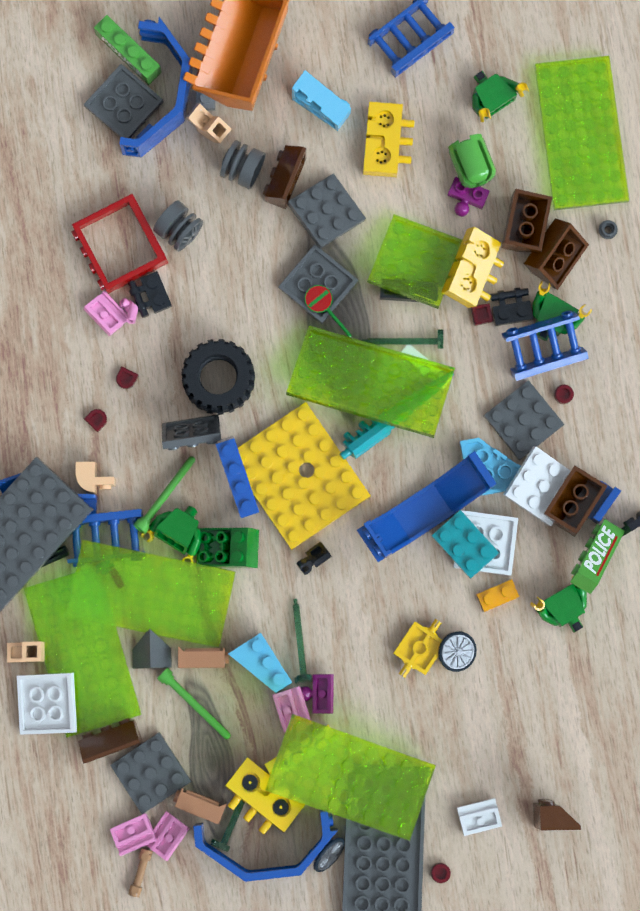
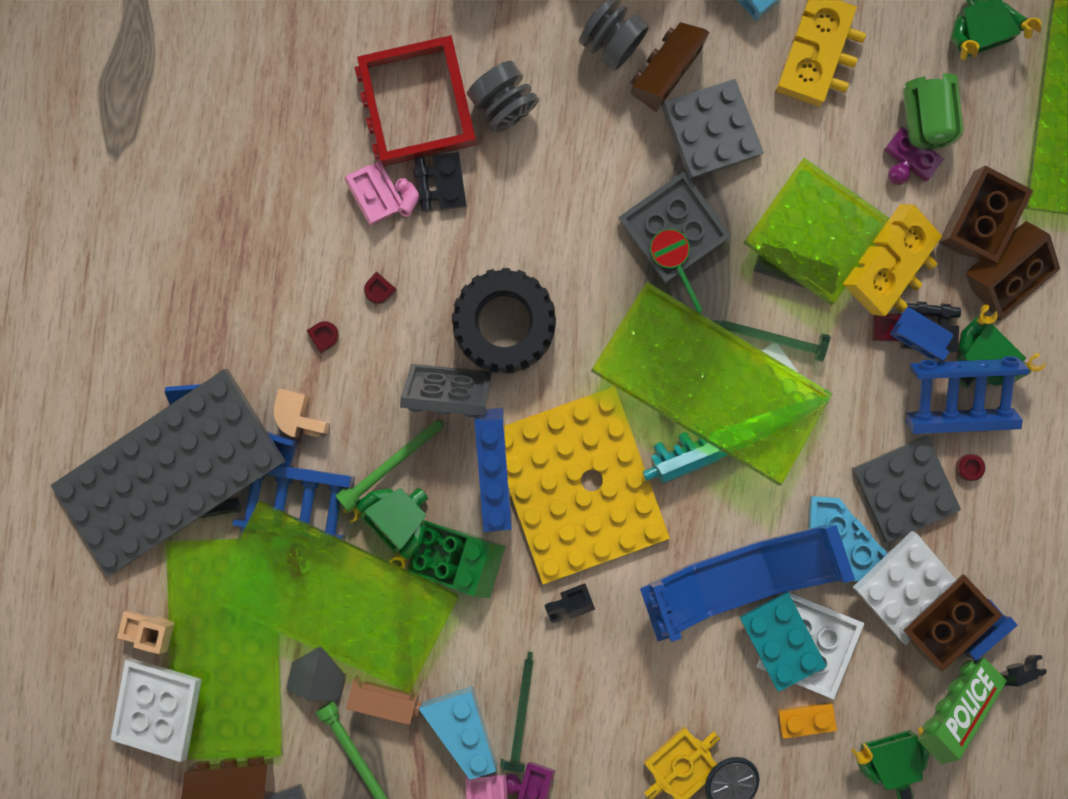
camera: 15 degrees right, 5 degrees up
none -> blue panel [890,307,953,362]

